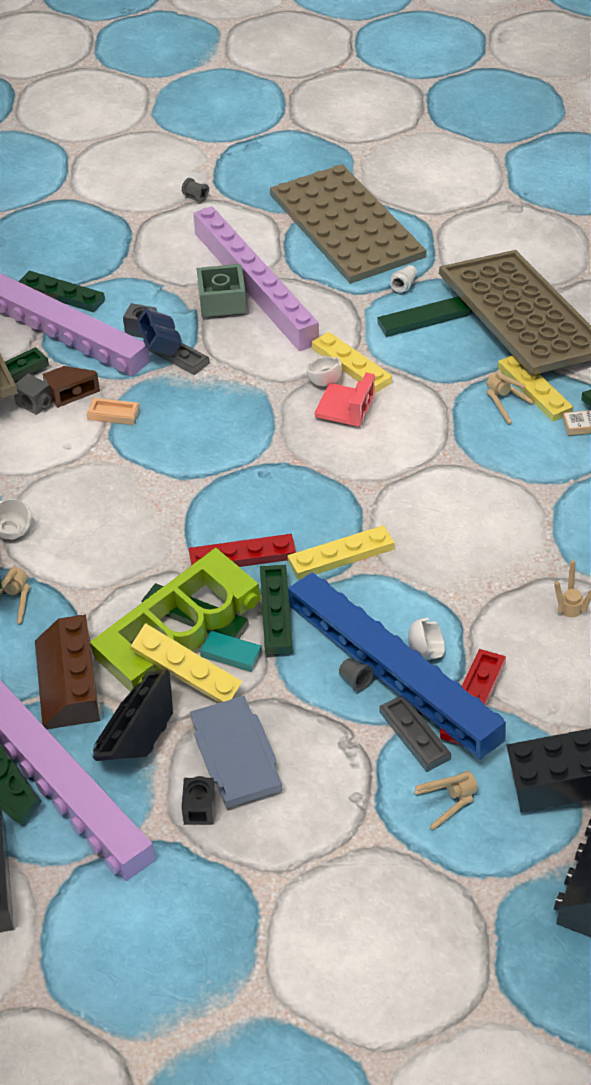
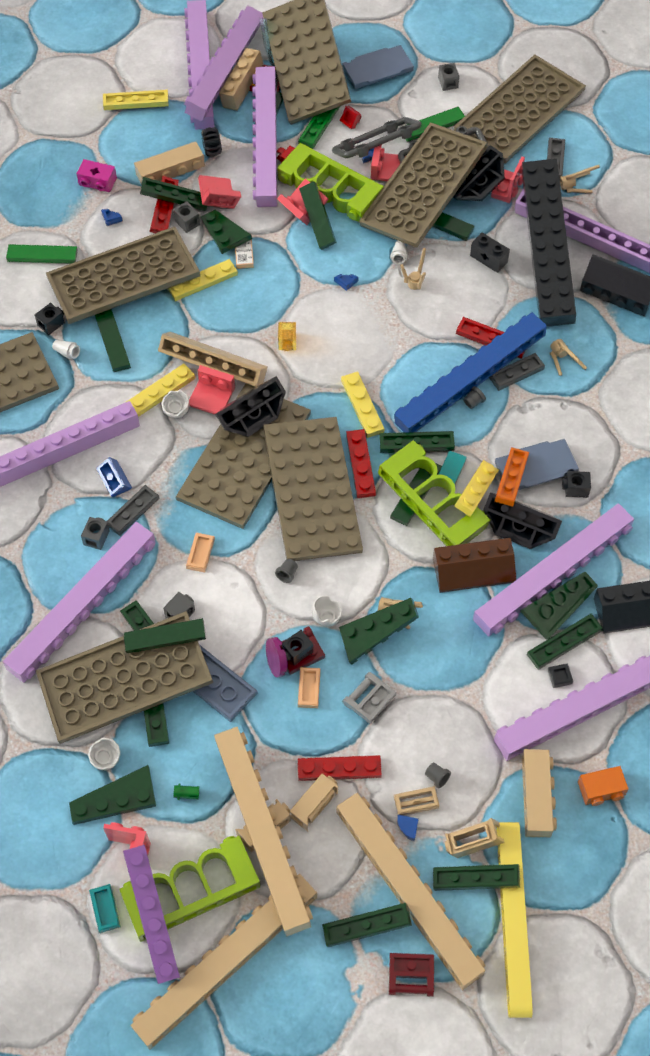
camera: 90 degrees left, 15 degrees up
dark green plate [18,270,105,313] -> none
reddish brown slope [42,366,100,408] -> none
dark blue brick [137,308,182,356] -> none
sand green brick [196,264,247,317] -> none
white hair [408,618,445,660] -> none
tan plant [486,371,534,424] -> none
none -> green tile [6,244,78,264]
none -> black brick [34,302,65,335]
none -> blue slope [96,457,132,497]
none -> tan brick [158,332,268,387]
none -> dark tan plate [176,383,311,529]
none -> black wedge [215,376,286,437]
none -> dark tan plate [263,417,363,561]
none -> dark grey piece [275,559,298,583]
none -> clear yellow brick [278,322,296,351]
none -> blue tile [334,274,359,291]
none -> orange tile [495,447,529,507]

